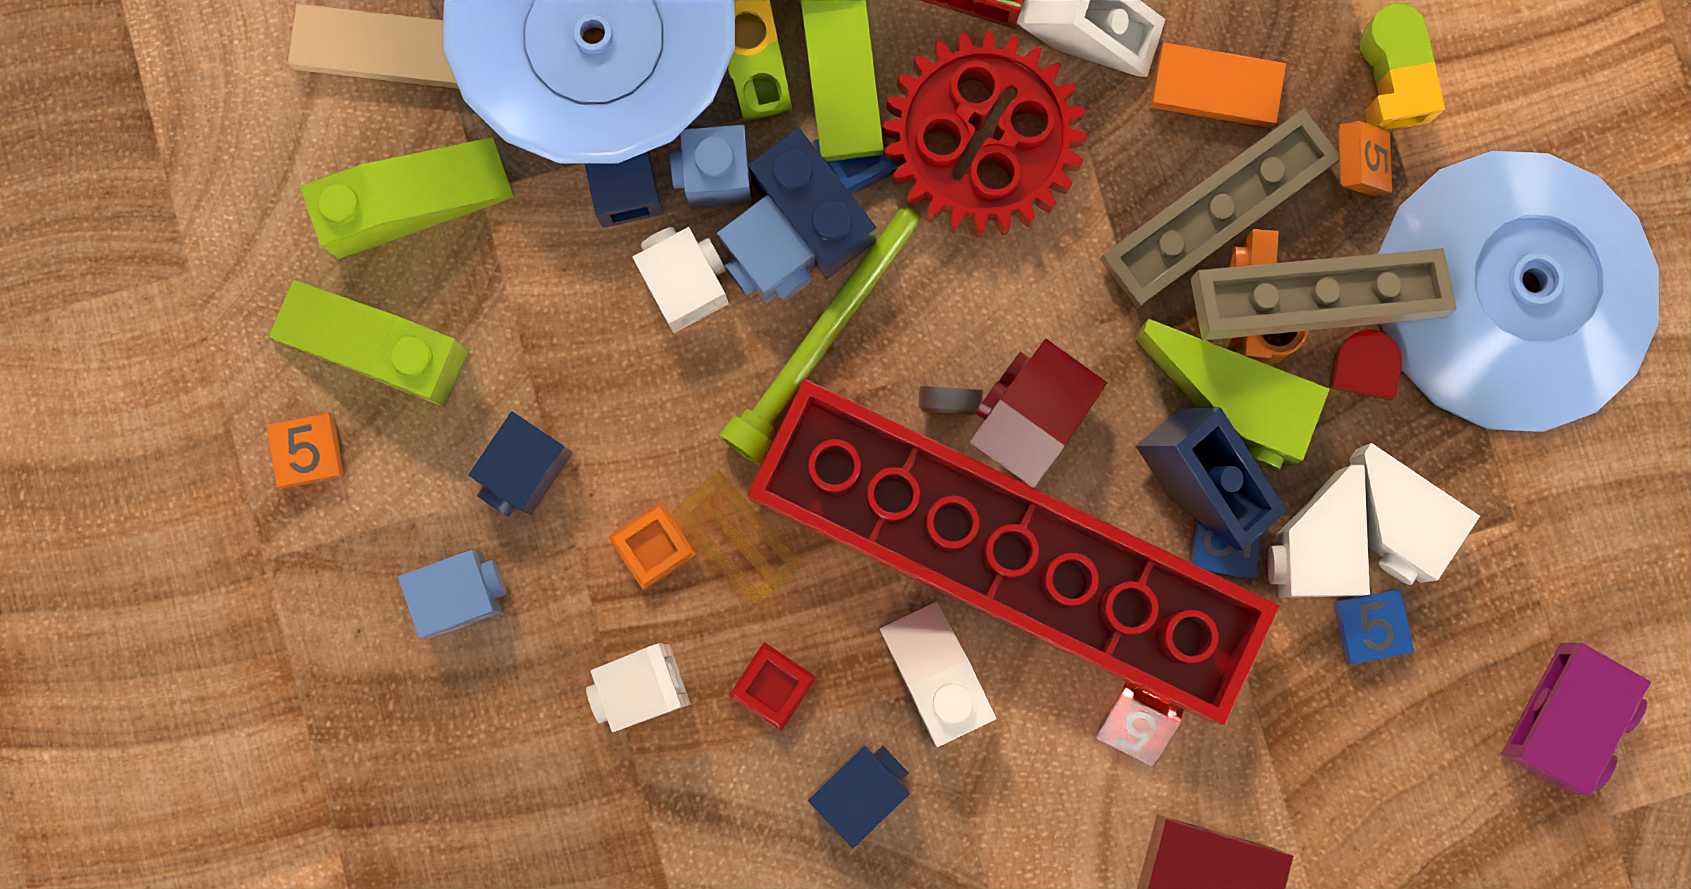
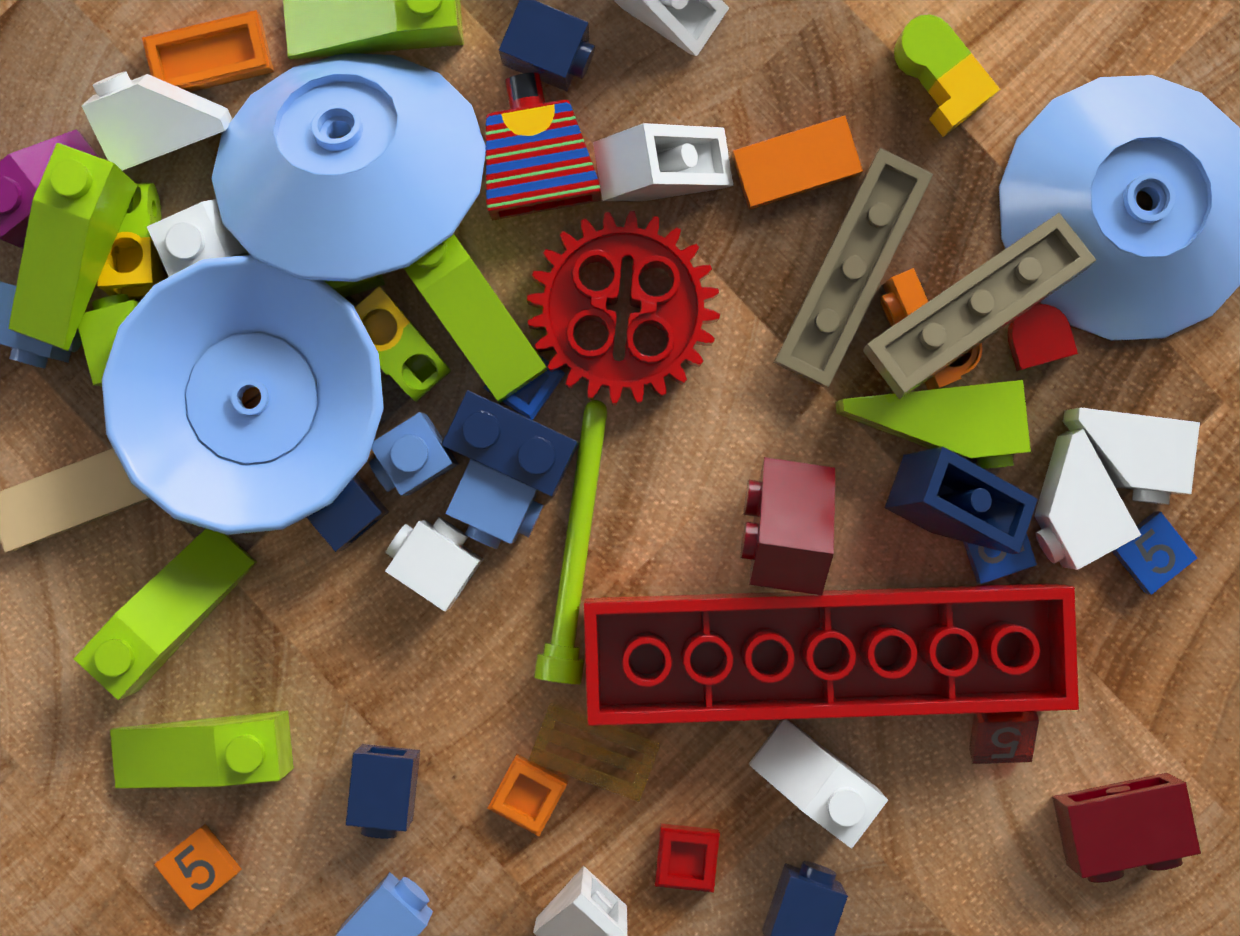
camera: 30 degrees left, 5 degrees up
flat silver tile [918,386,983,415] -> none
orange tile [1339,121,1392,196] -> none

